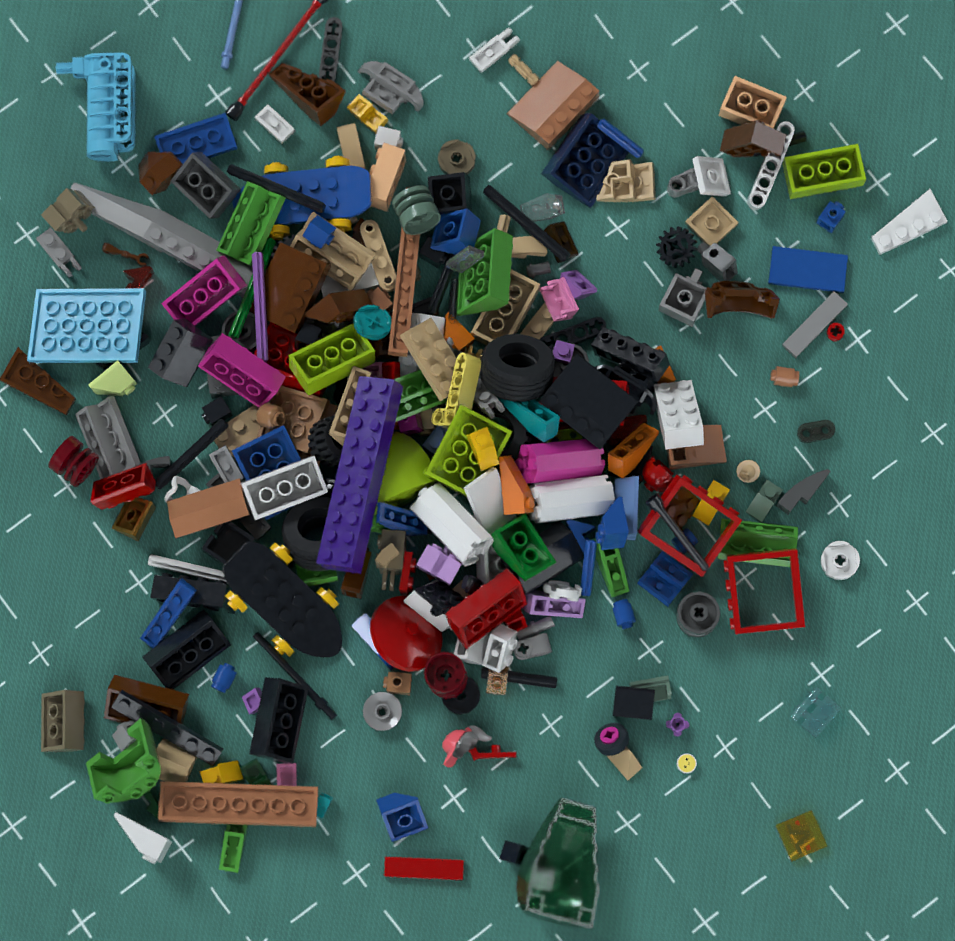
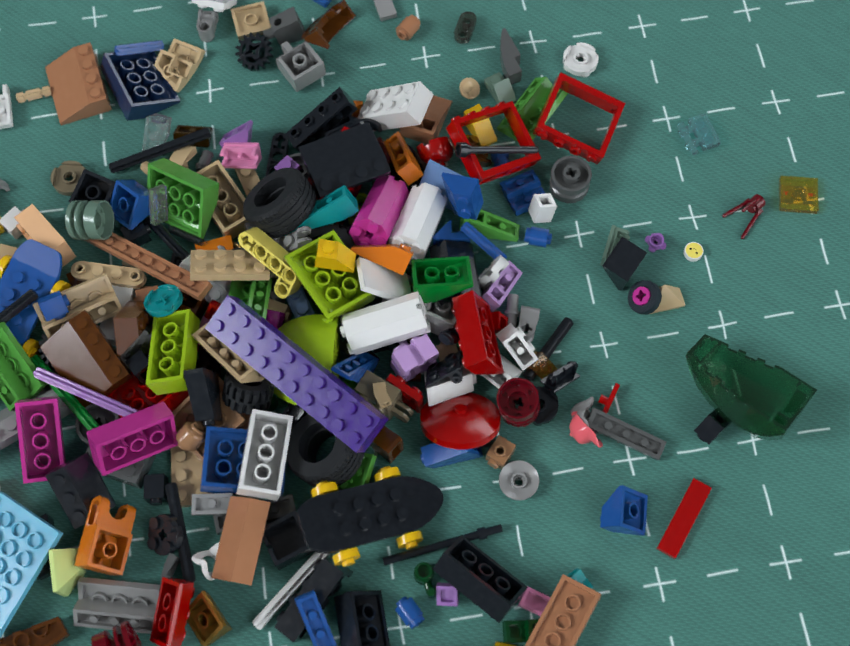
camera: 60 degrees left, 10 degrees down
none -> orange brick [74,495,136,576]
none -> black plate [147,514,183,556]
none -> black slope [184,368,222,426]
none -> dark green piece [414,562,435,598]
none -> white brick [528,193,557,223]
none -> black hinge [540,361,580,394]
none -> dark grey plate [587,408,666,460]
none -> dark red plant [722,194,766,239]

